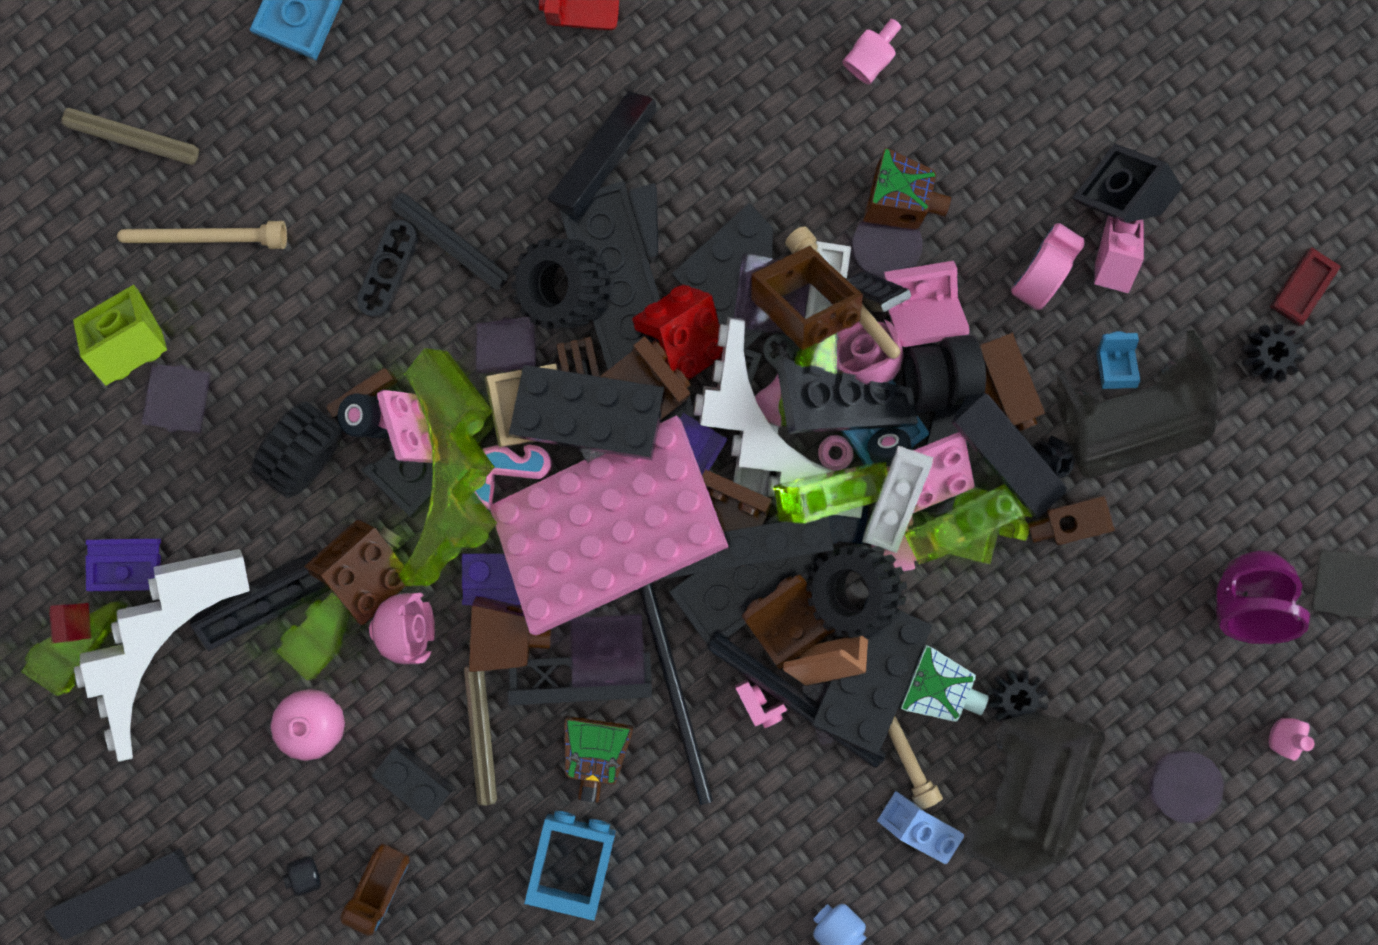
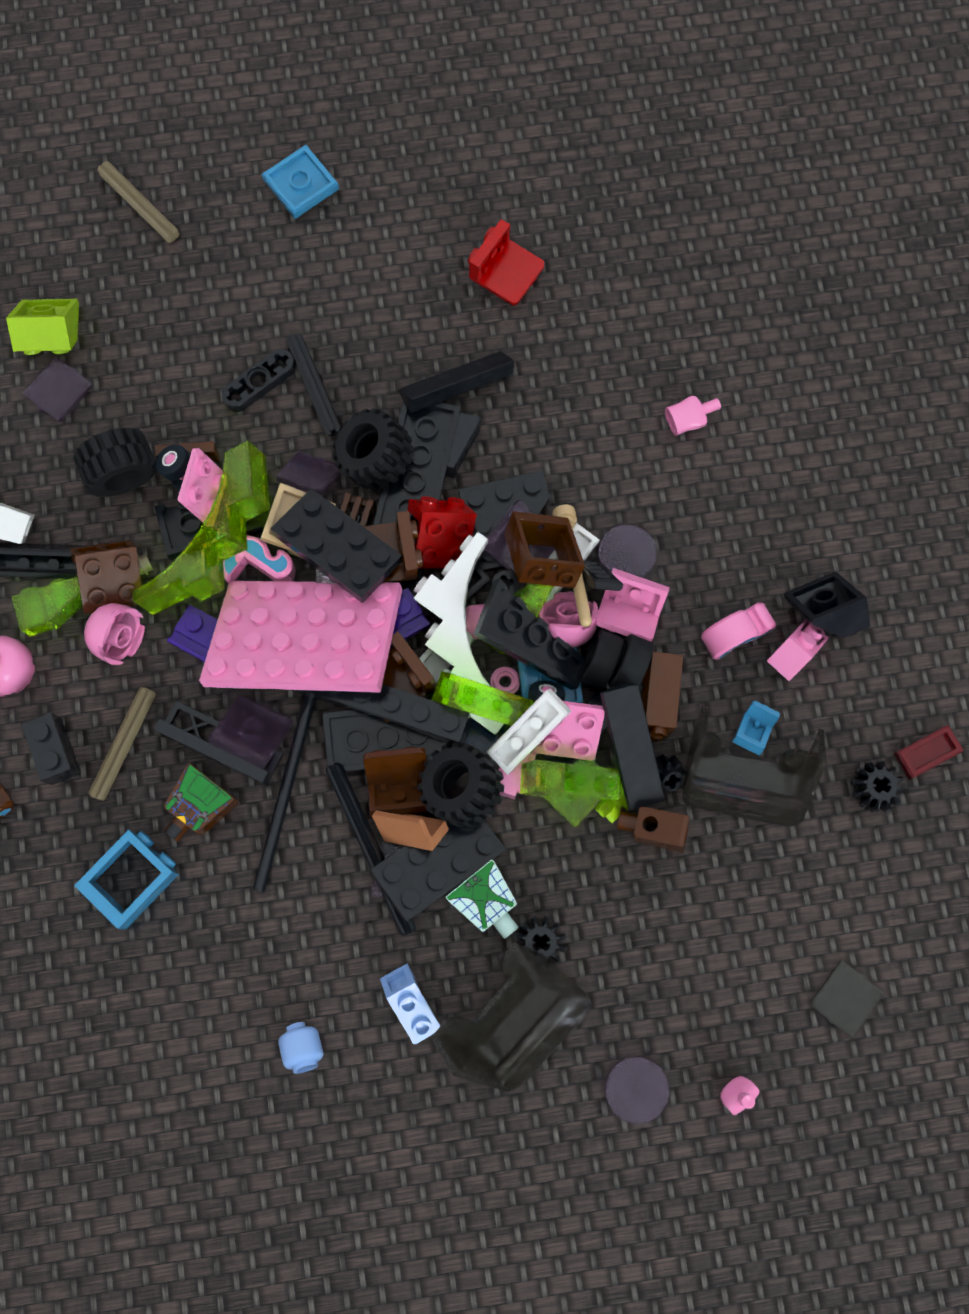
camera: 25 degrees right, 10 degrees down
tan piece [117,221,287,249] -> none
reddish brown torso [469,596,551,672] -> none
bright pink bracket [735,679,787,728] -> none
reddish brown torso [863,148,951,230] -> none
tan piece [888,716,943,810] -> none
magenta piece [1216,550,1310,644] -> none

